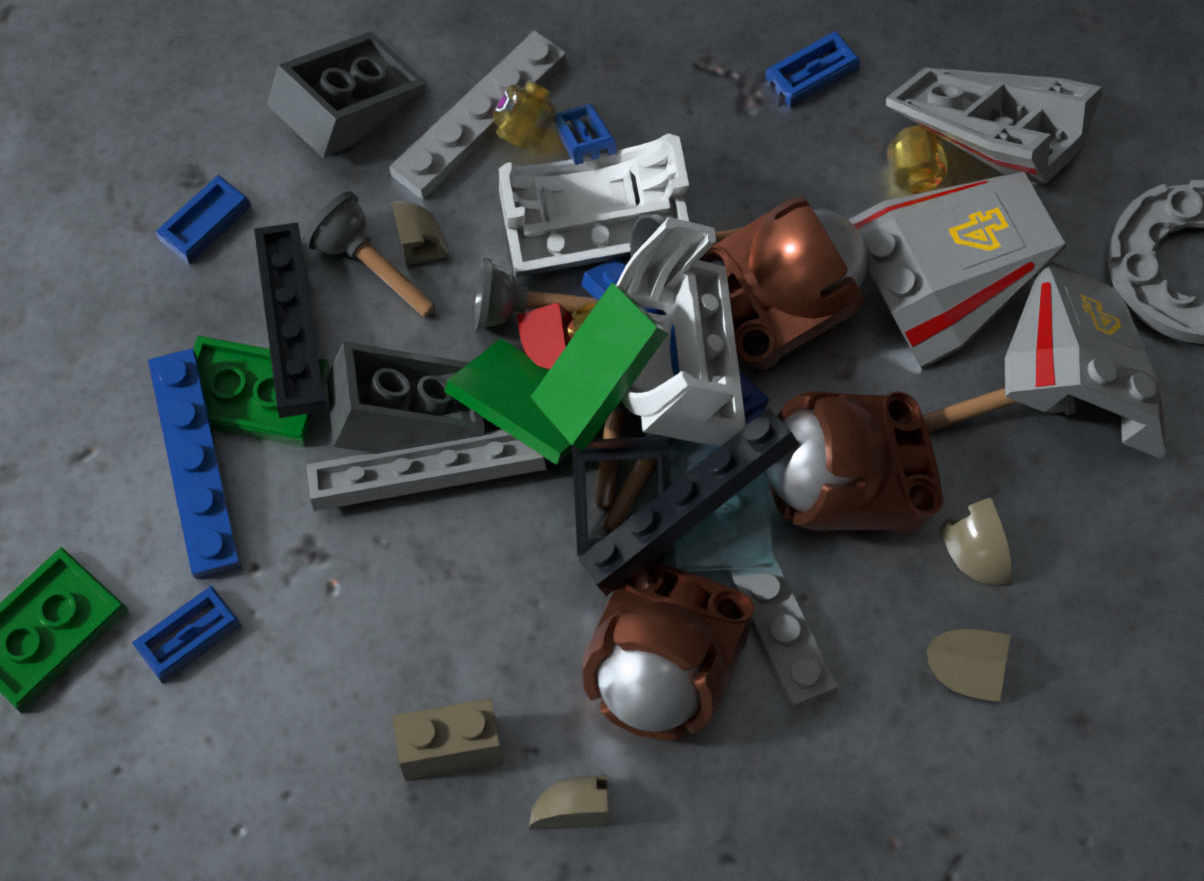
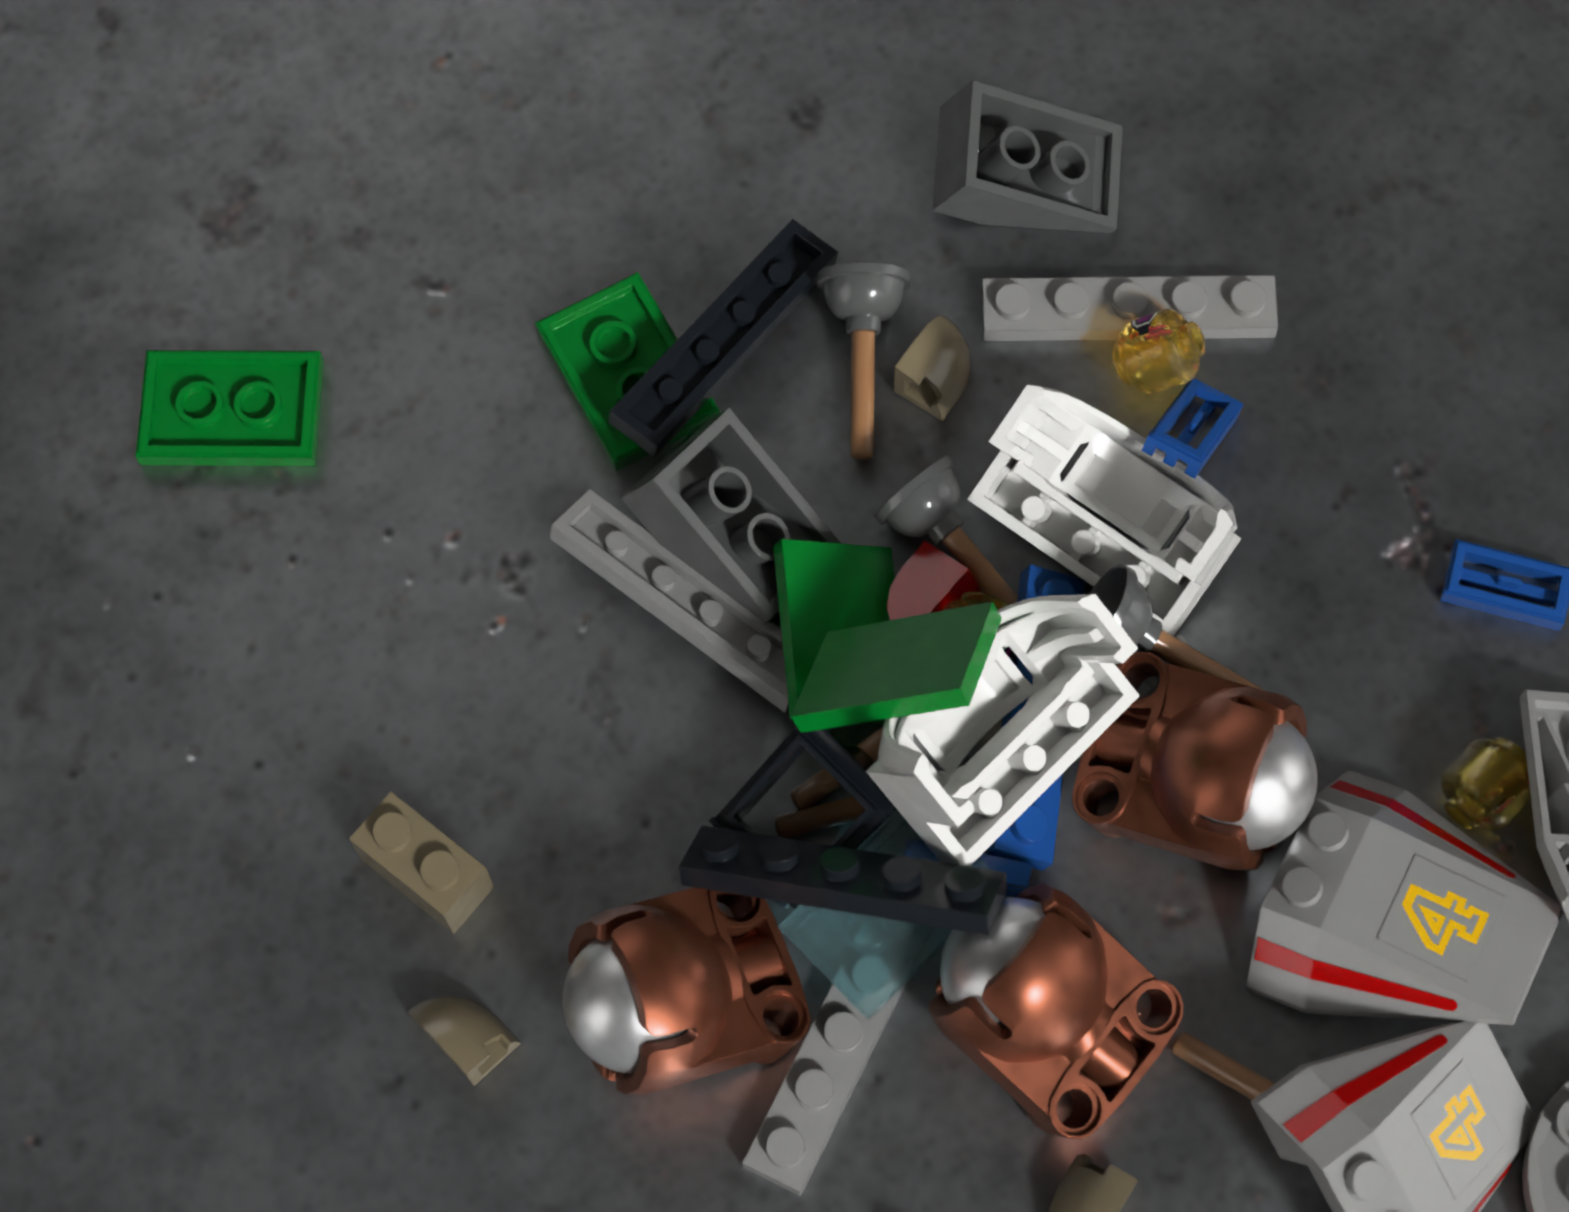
camera: 50 degrees right, 5 degrees up
blue tile [132,585,242,683] -> none
blue plate [148,348,242,579] -> none
blue tile [155,175,251,264] -> none

